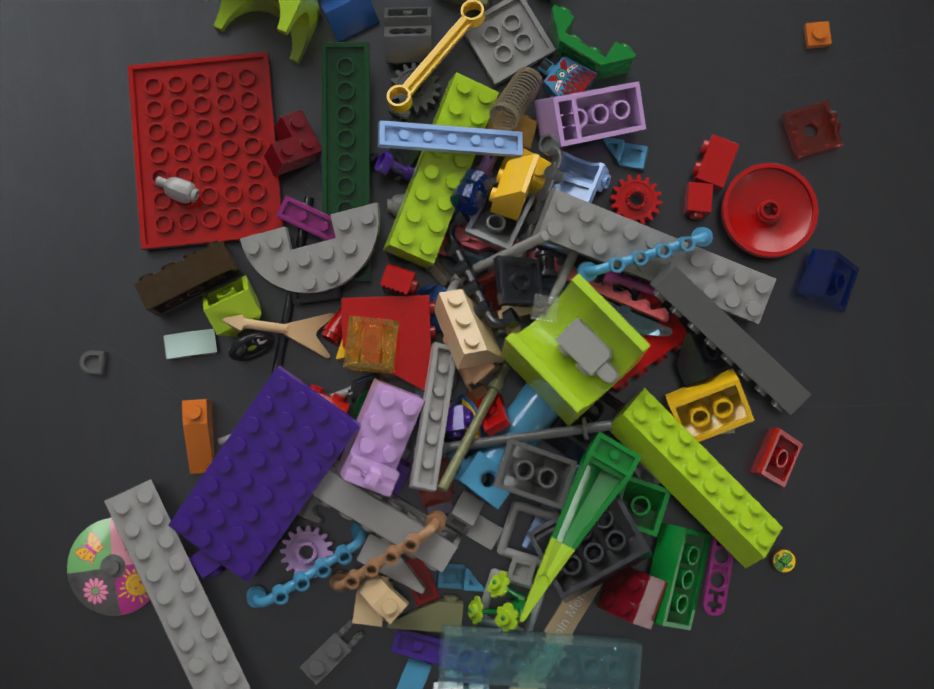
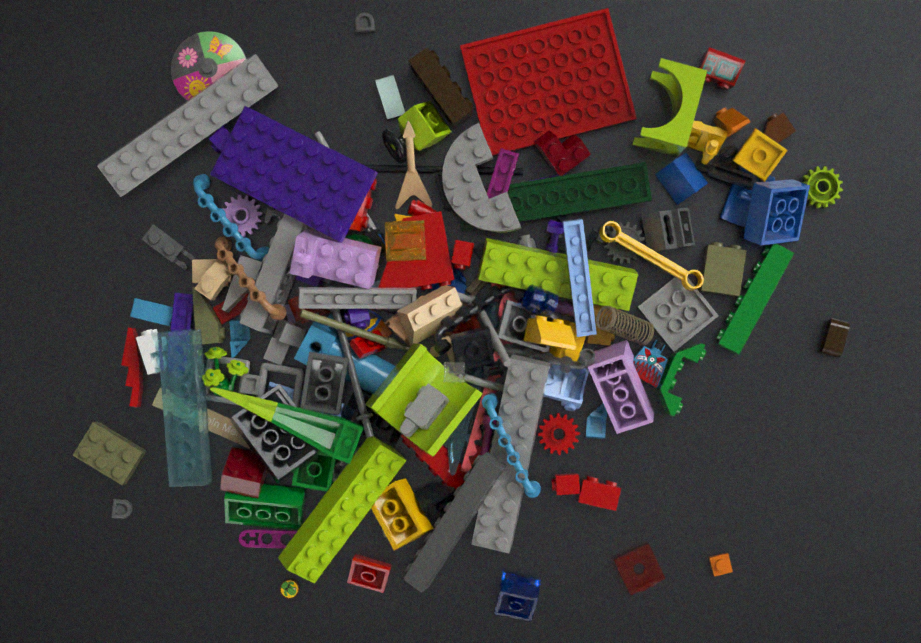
camera: 80 degrees right, 5 degrees up
light grey plant [155,176,200,203] -> none
orange slope [182,399,214,474] -> none
red dish [721,163,819,258] -> none

